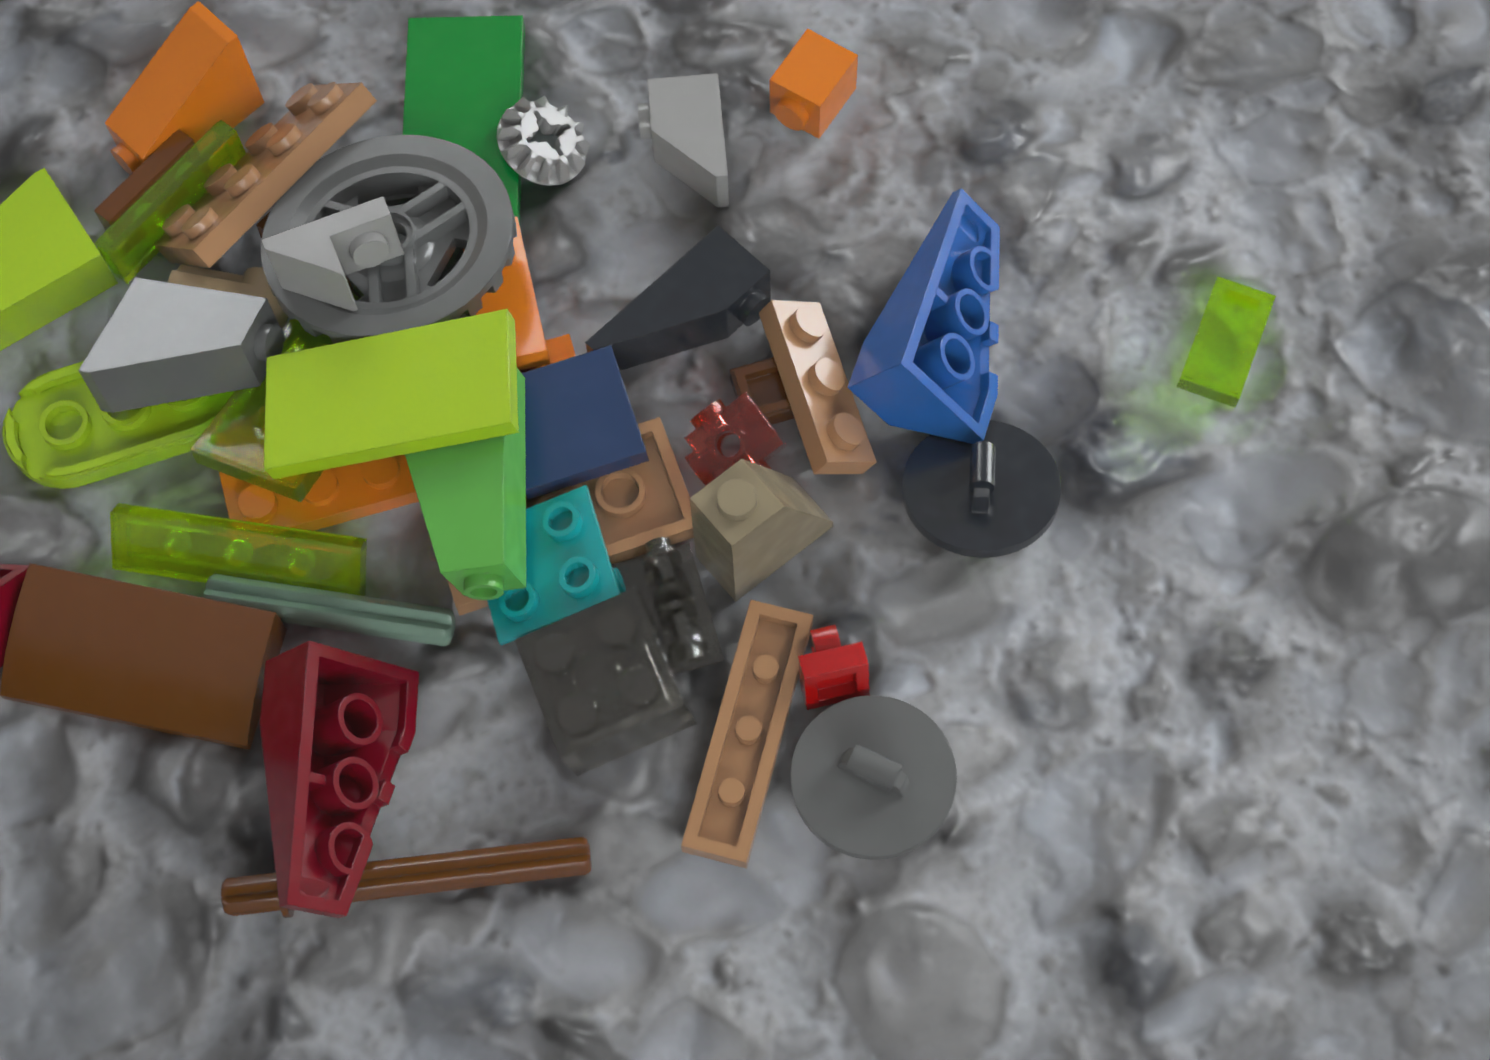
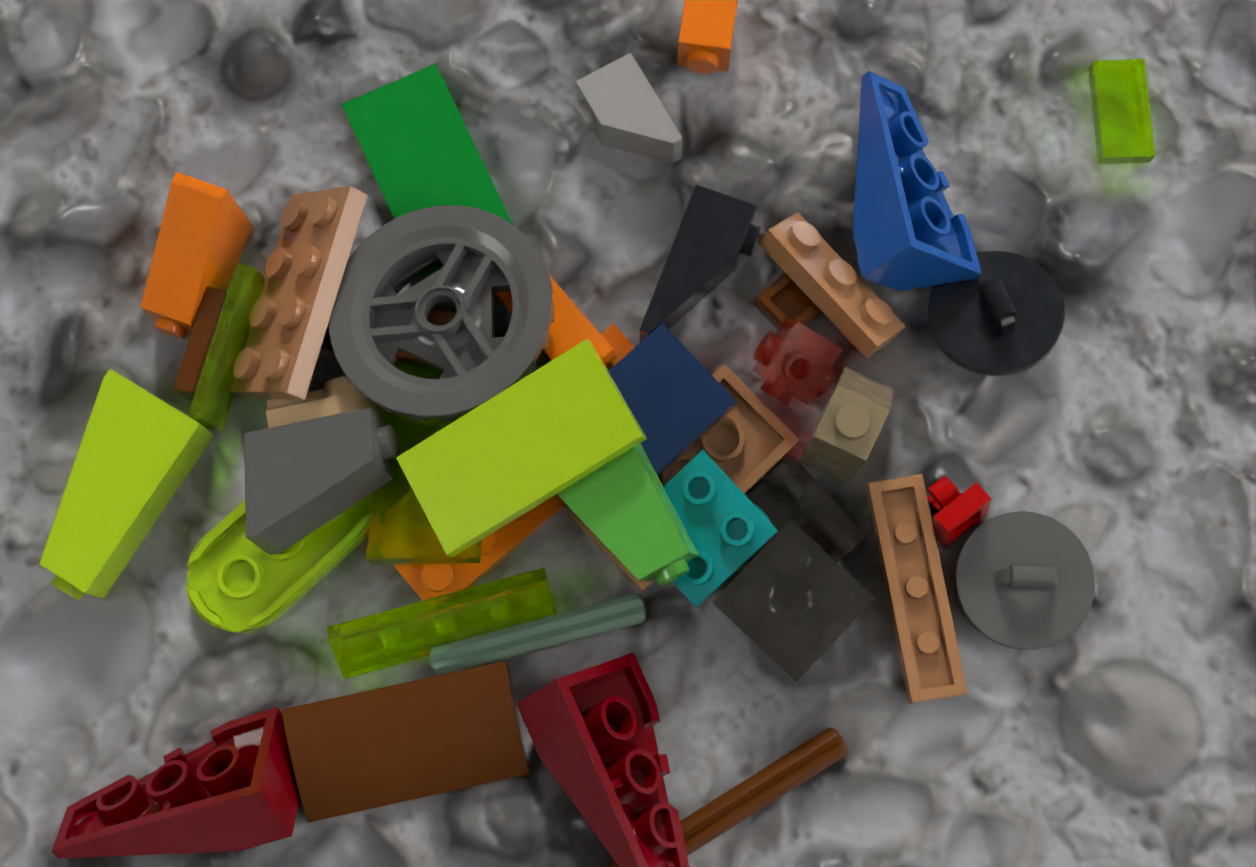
camera: 25 degrees left, 10 degrees up
light grey slope [262,196,404,311] -> none
light grey gear [497,96,591,185] -> none

